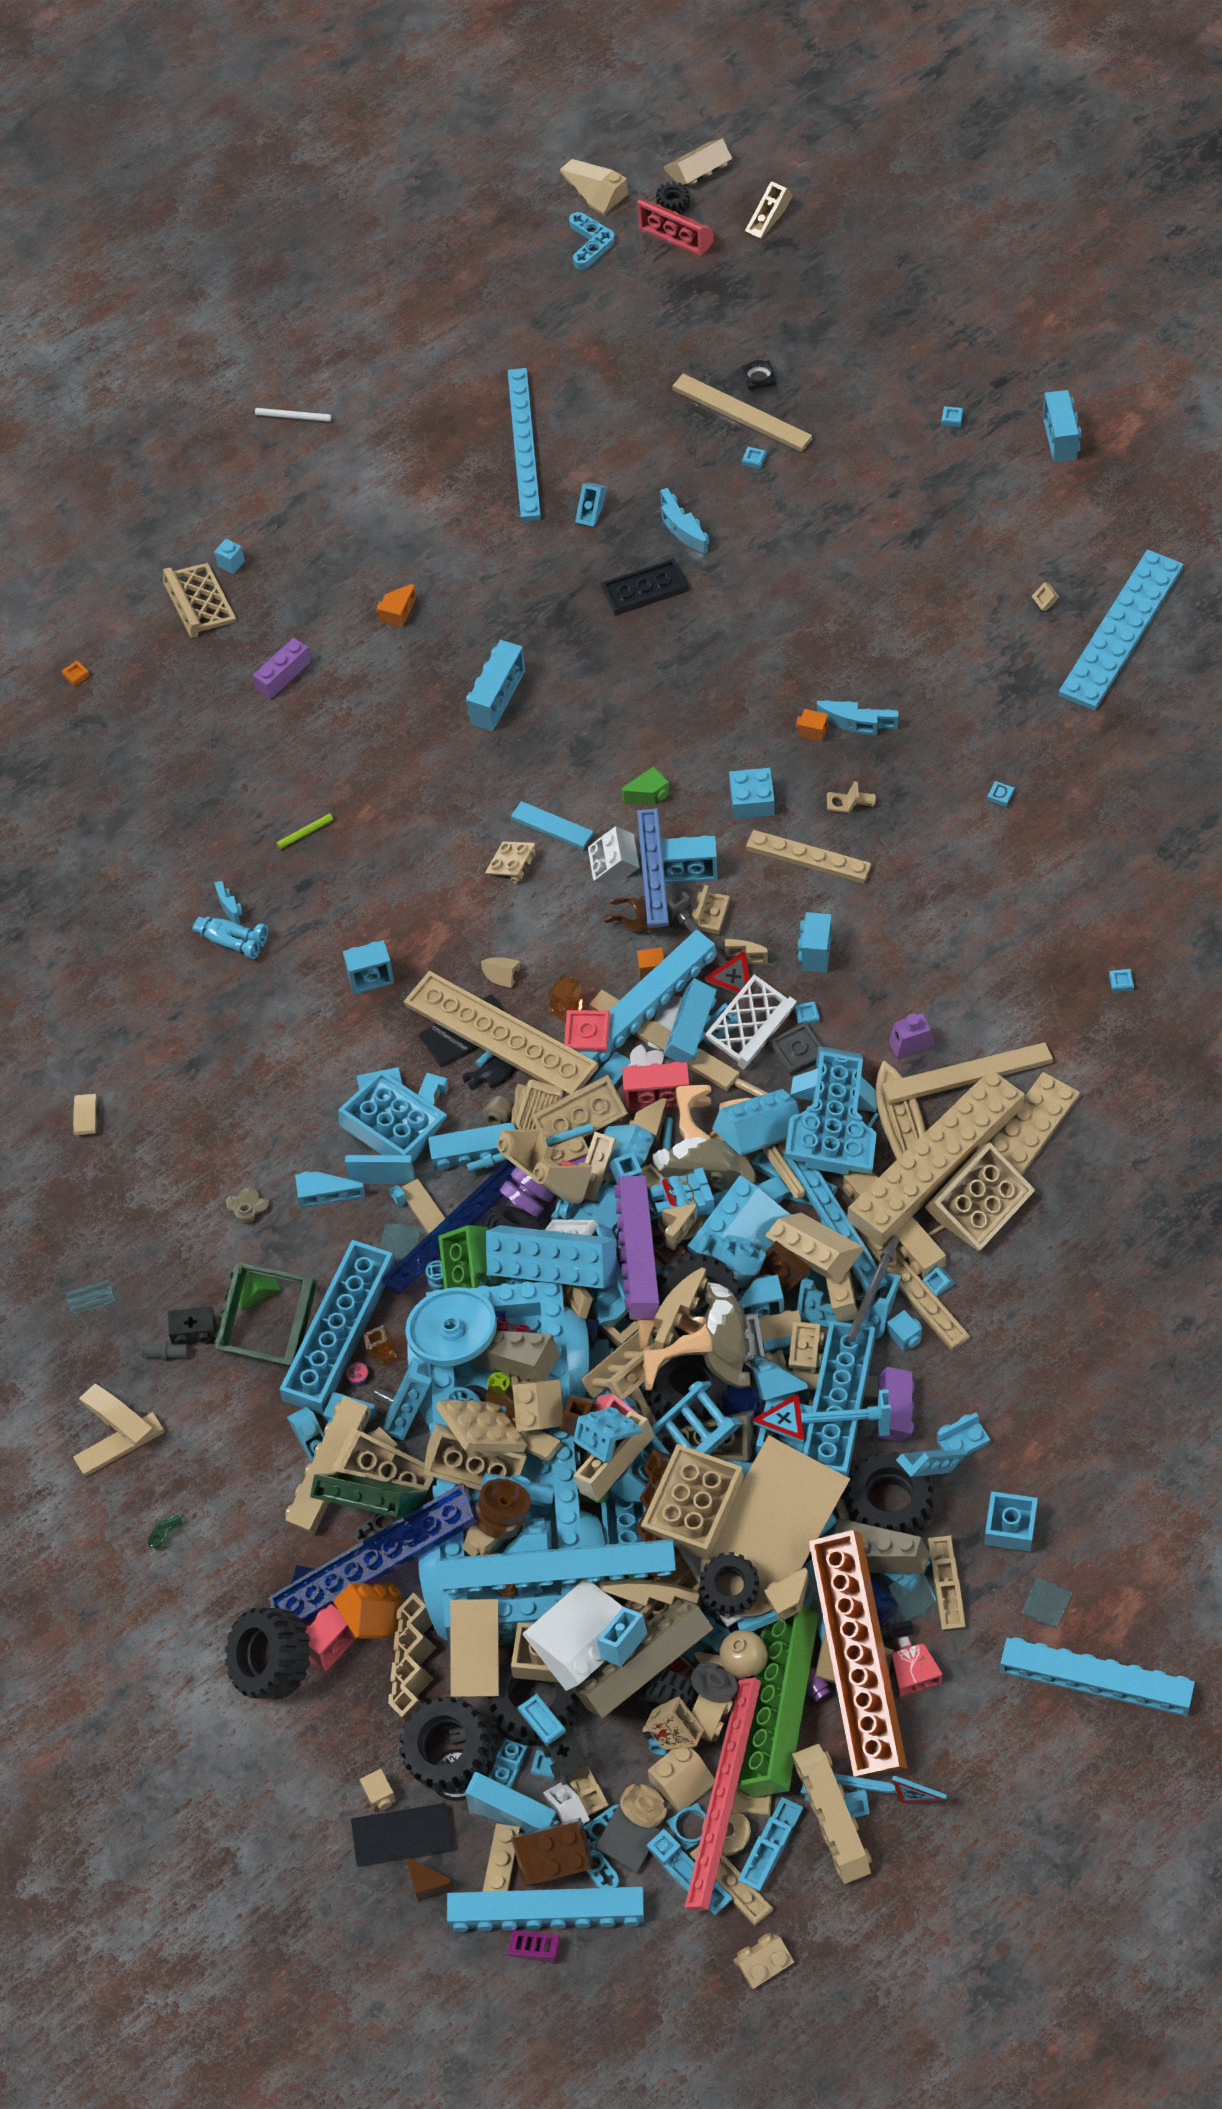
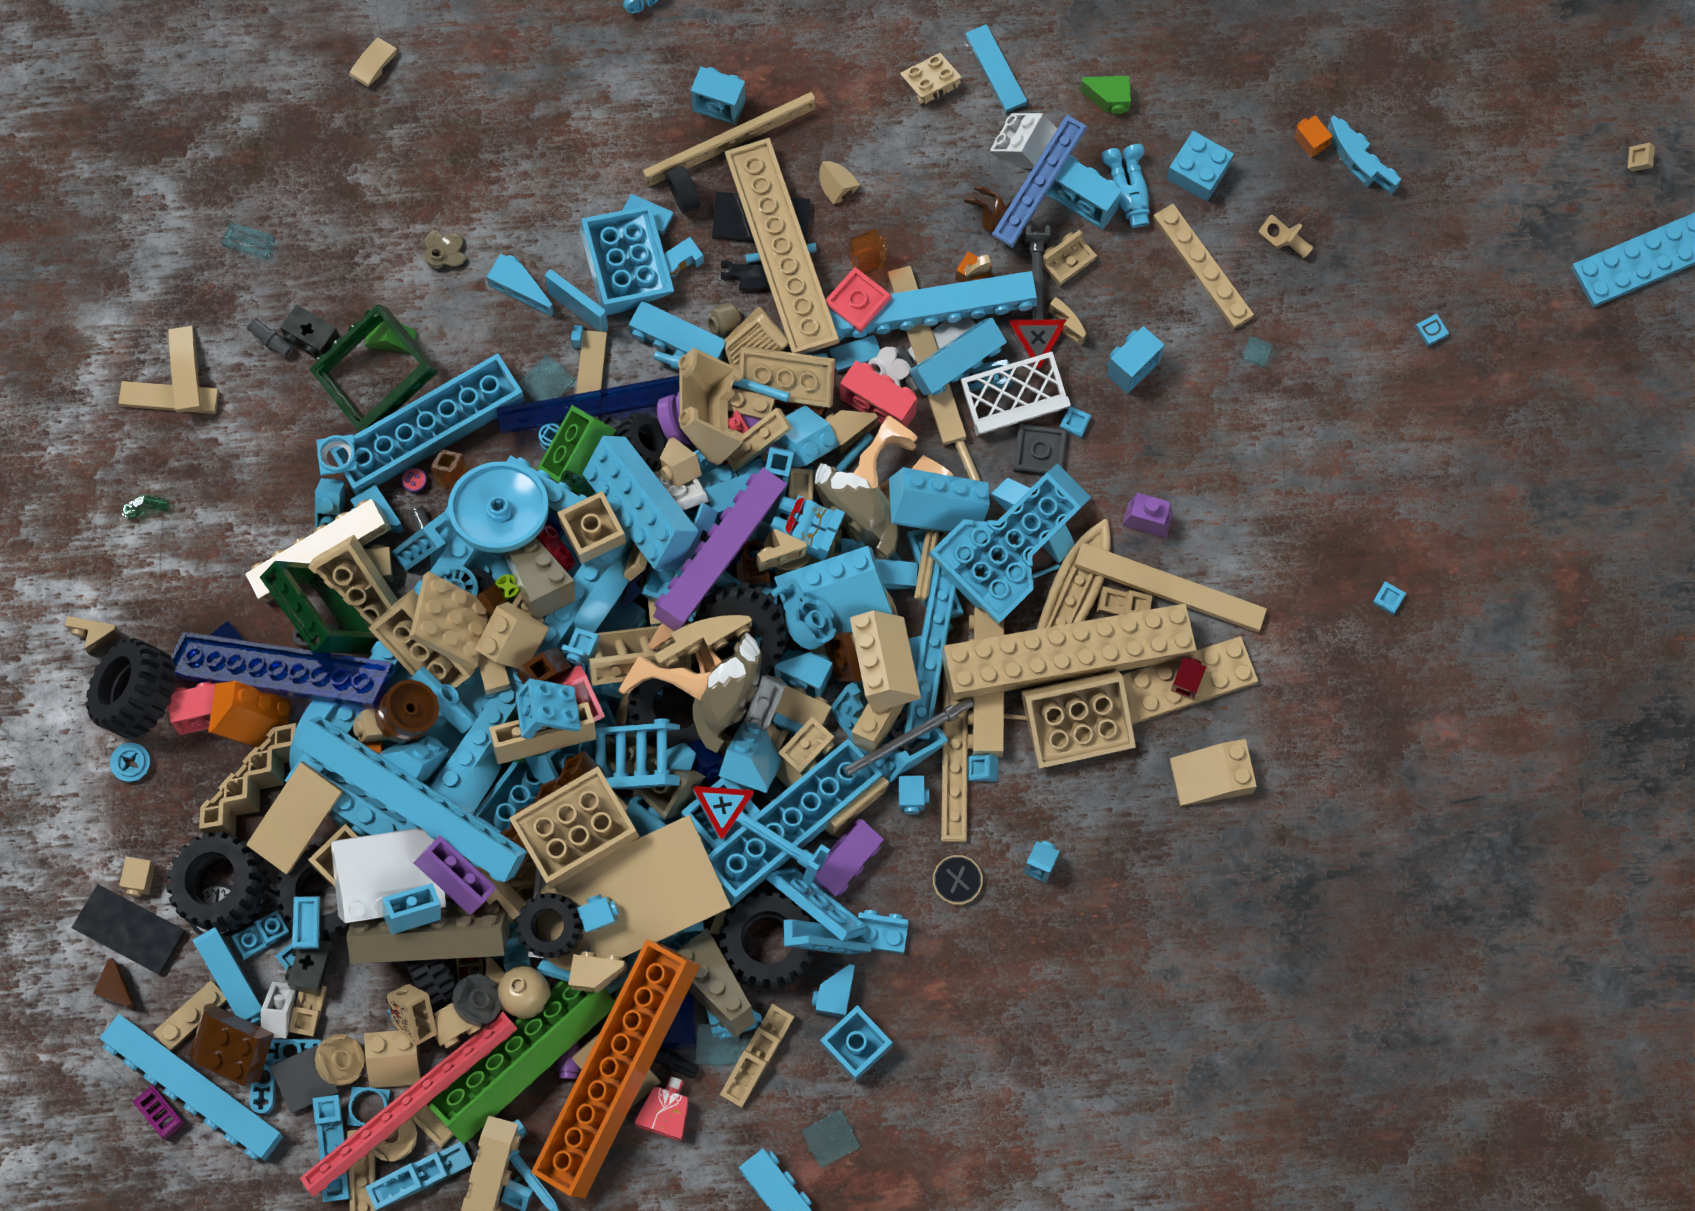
camera: 30 degrees right, 15 degrees up
none -> tan slope [65,616,120,655]
none -> medium azure gear [110,743,151,783]
none -> medium azure piece [316,434,357,476]
none -> medium lavender brick [413,835,497,915]
none -> tan brick [557,491,626,564]
none -> medium azure bracket [561,628,601,665]
none -> medium azure brick [577,894,620,933]
none -> tan tile [643,92,815,187]
none -> tan slope [660,437,702,487]
none -> black tyre [666,165,701,214]
none -> medium azure slope [667,743,696,770]
none -> medium azure tile [767,867,868,941]
none -> medium azure slope [811,964,855,1019]
none -> tan tile [825,776,889,836]
none -> black tile [933,855,982,906]
none -> tan tile [964,255,991,278]
none -> medium azure slope [1023,841,1060,883]
none -> tan slope [1096,586,1152,616]
none -> medium azure piece [1101,144,1150,228]
none -> tan slope [1170,739,1257,807]
none -> dark red brick [1171,658,1207,700]
none -> clear light blue tile [1241,336,1273,368]

